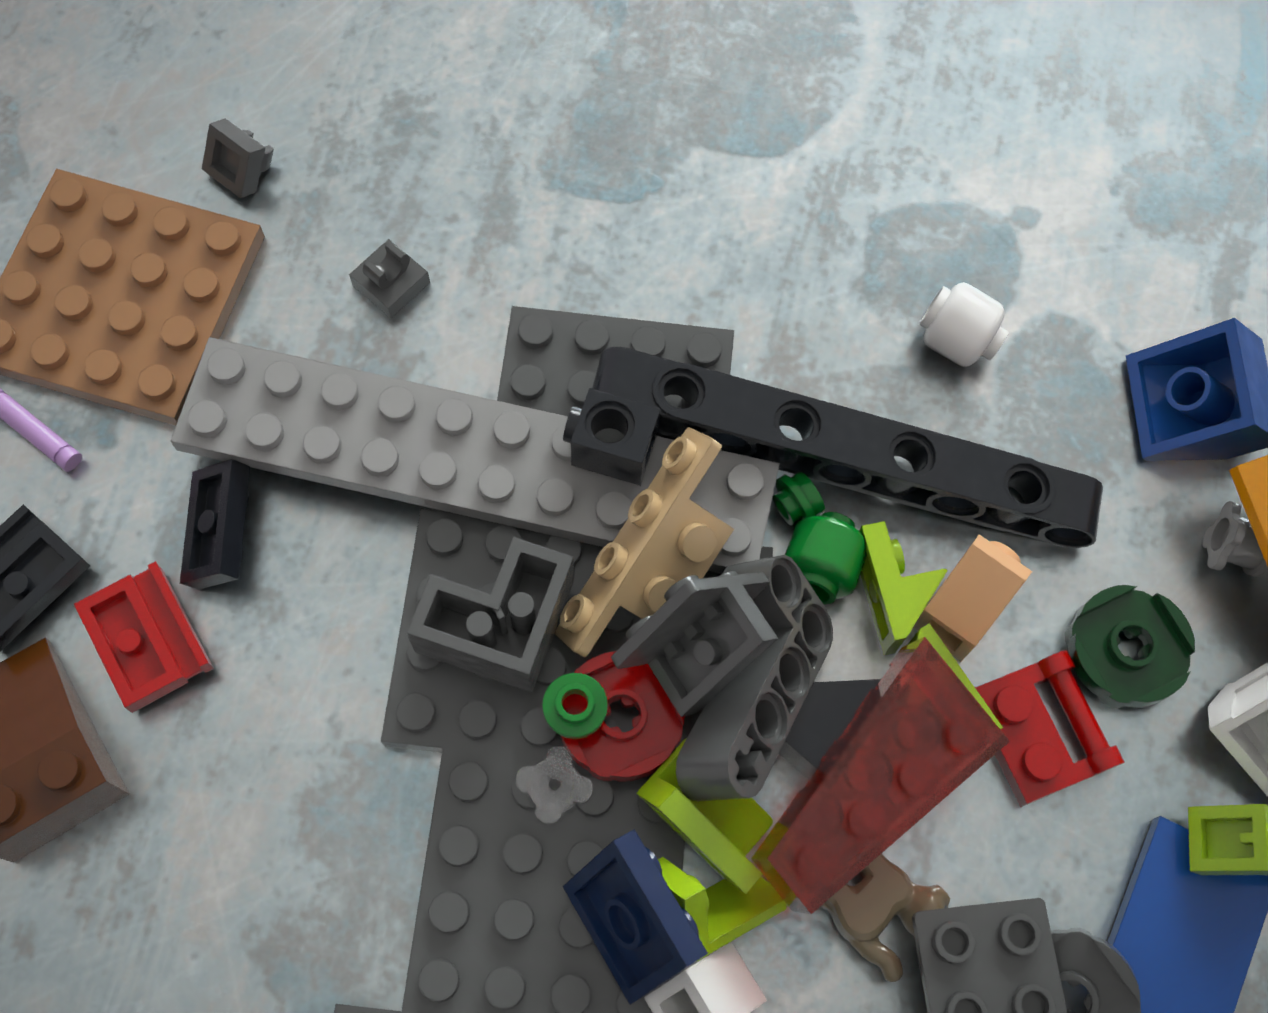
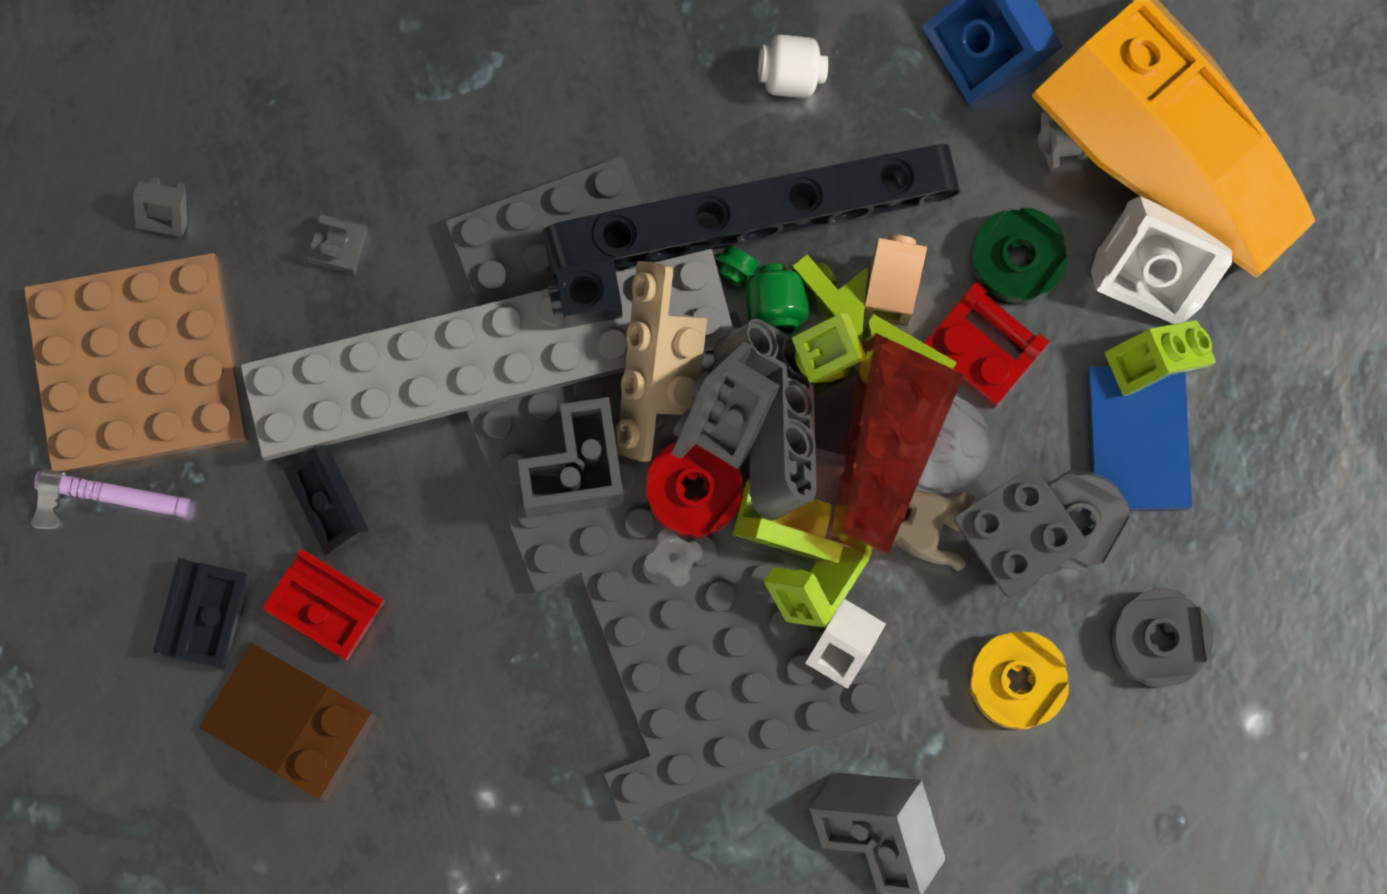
camera: 30 degrees left, 10 degrees up
green plate [542,673,608,739] -> none
dark blue plate [562,829,708,1005] -> none
none -> lime bracket [792,313,867,383]
none -> clear plate [892,396,990,494]

